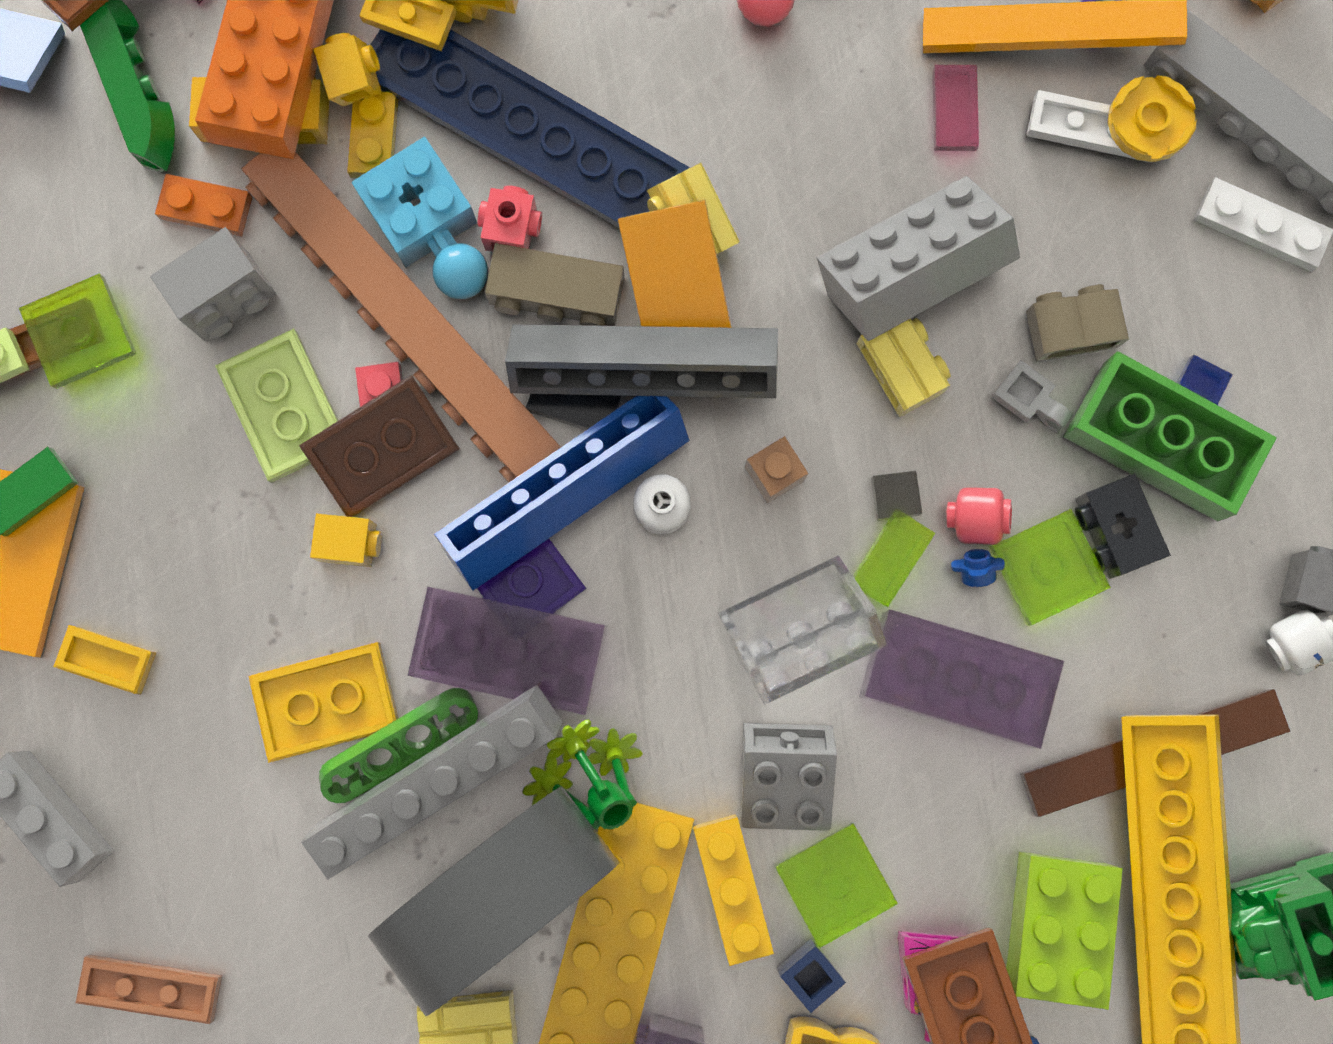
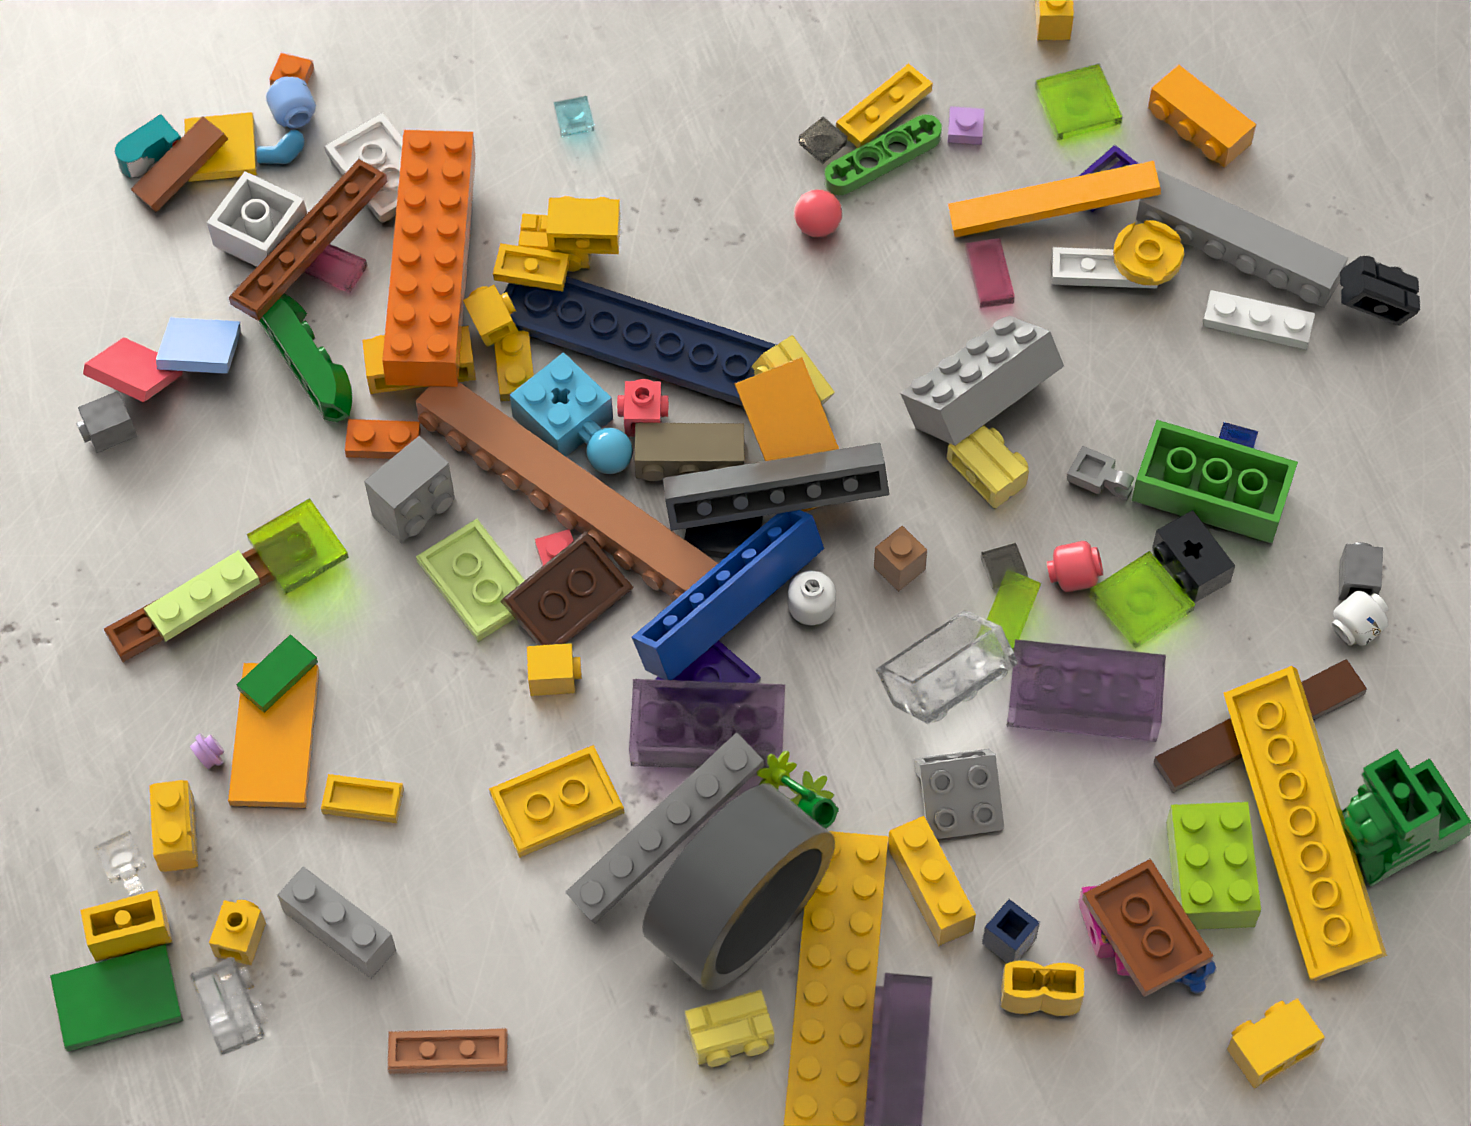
camera: 10 degrees left, 20 degrees down
bright green beam [319,688,478,803] -> none
clear neon green tile [775,823,898,948] -> none
blue plate [951,549,1005,587] -> none
dark tan brick [1026,284,1129,361] -> none

